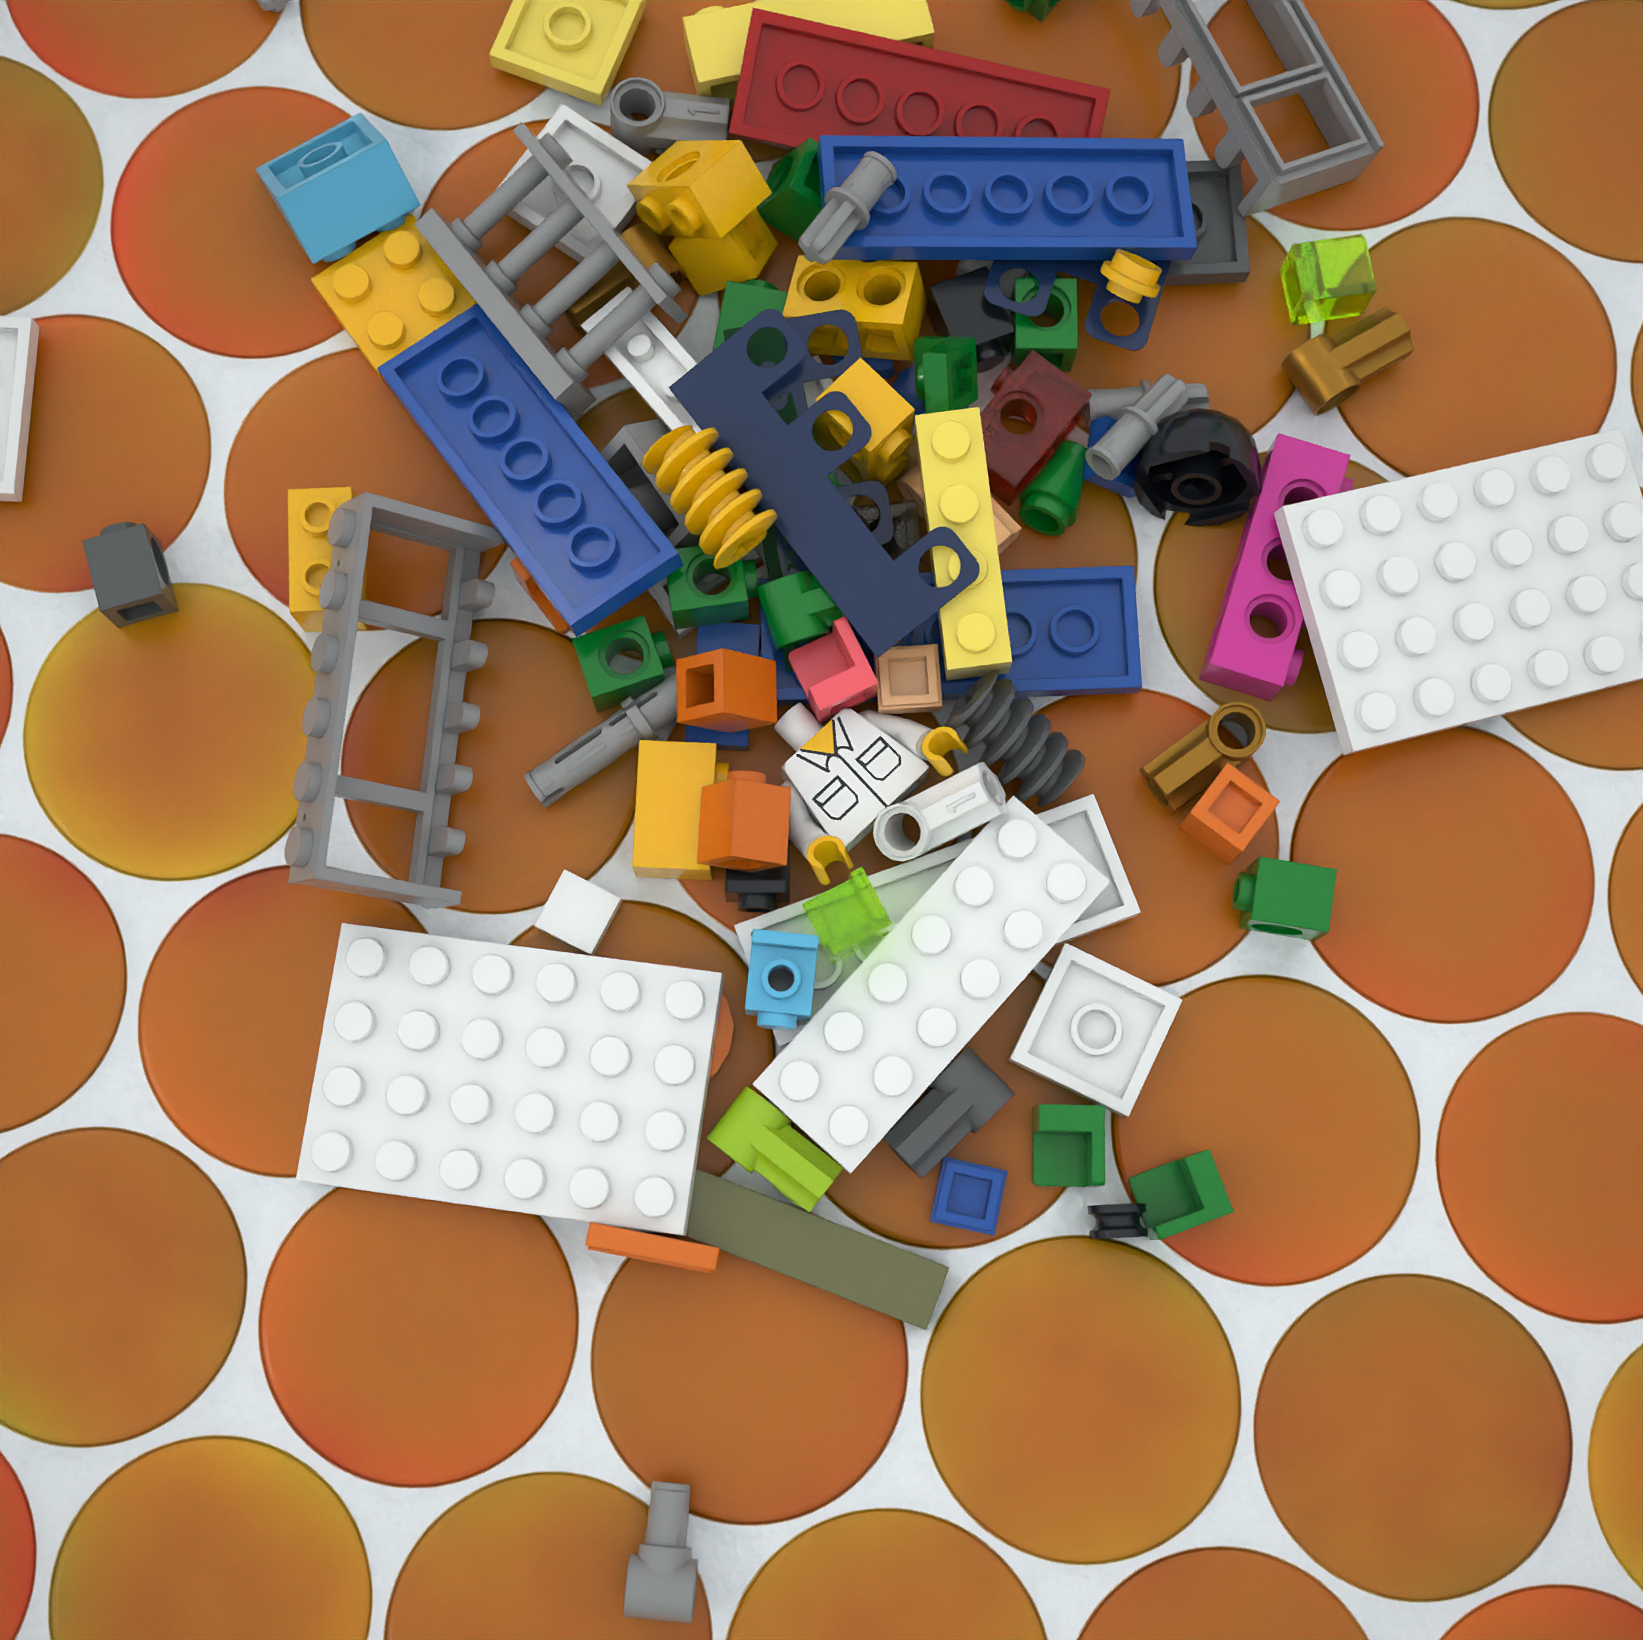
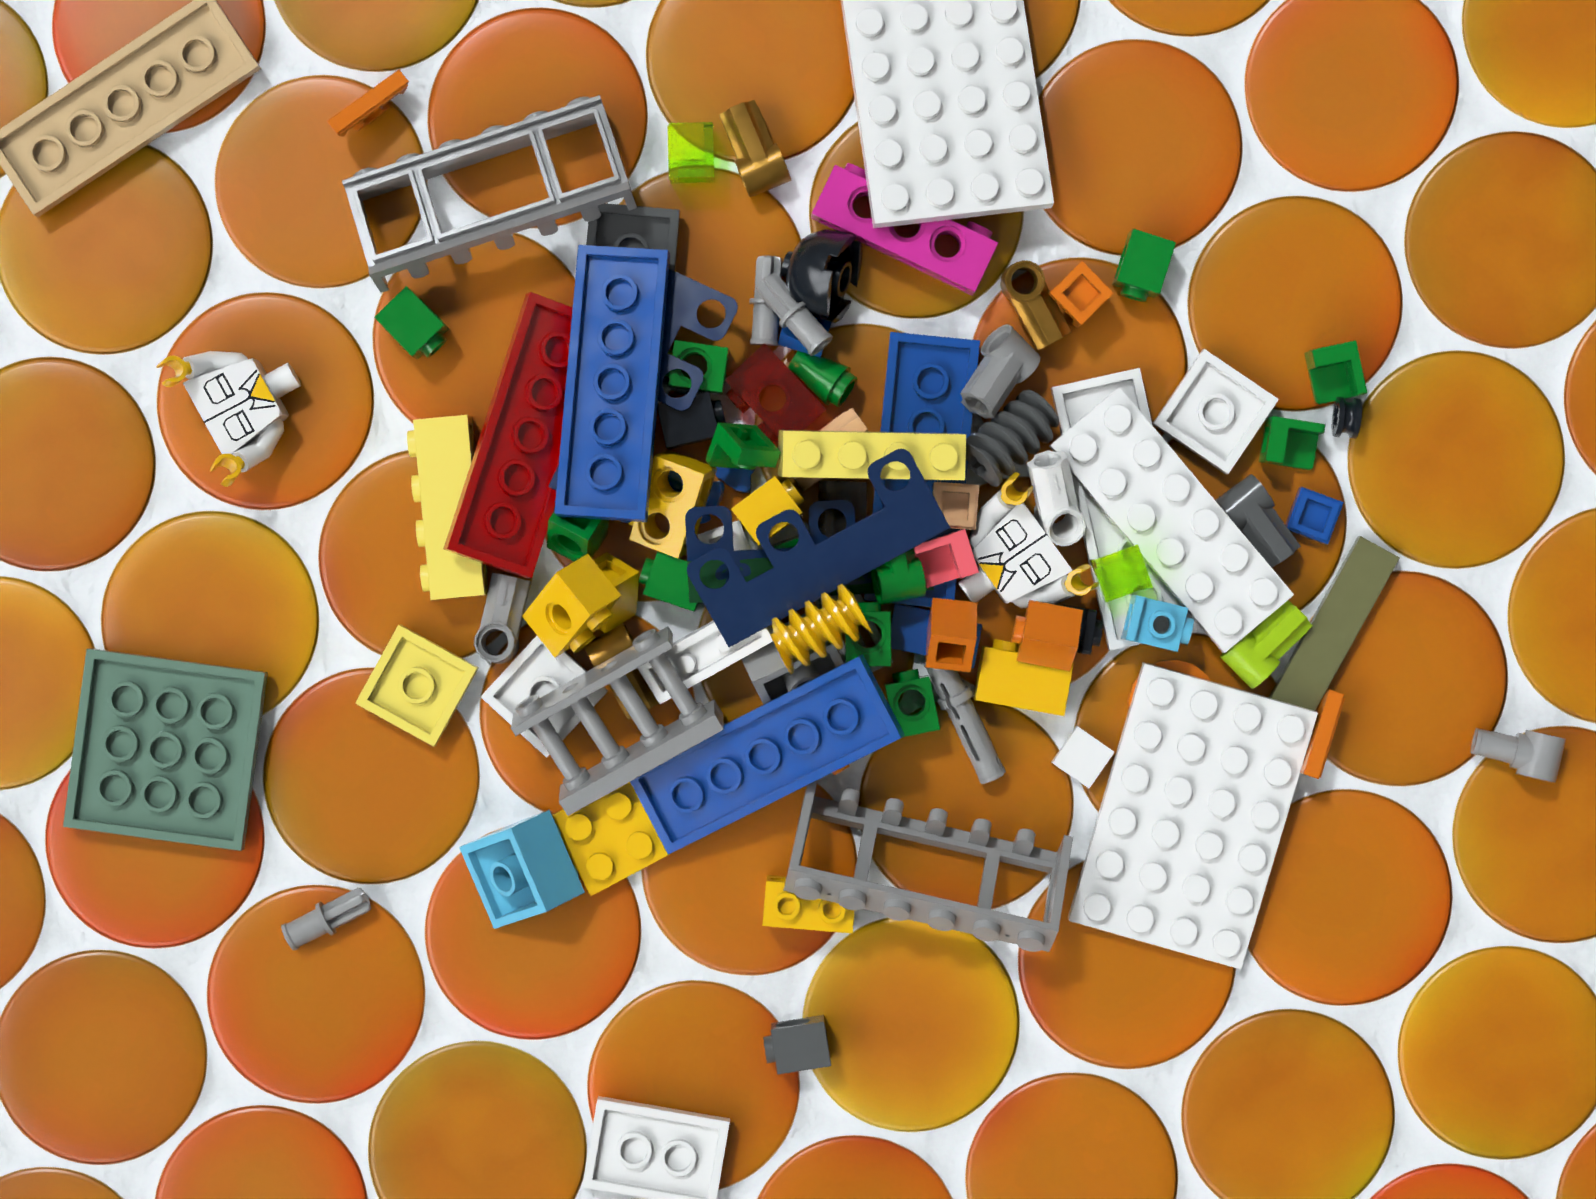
camera: 80 degrees left, 10 degrees up
light grey axle [798,151,897,265] -> none
yellow plate [1100,249,1162,304] -> none
none -> light grey piece [960,324,1041,419]

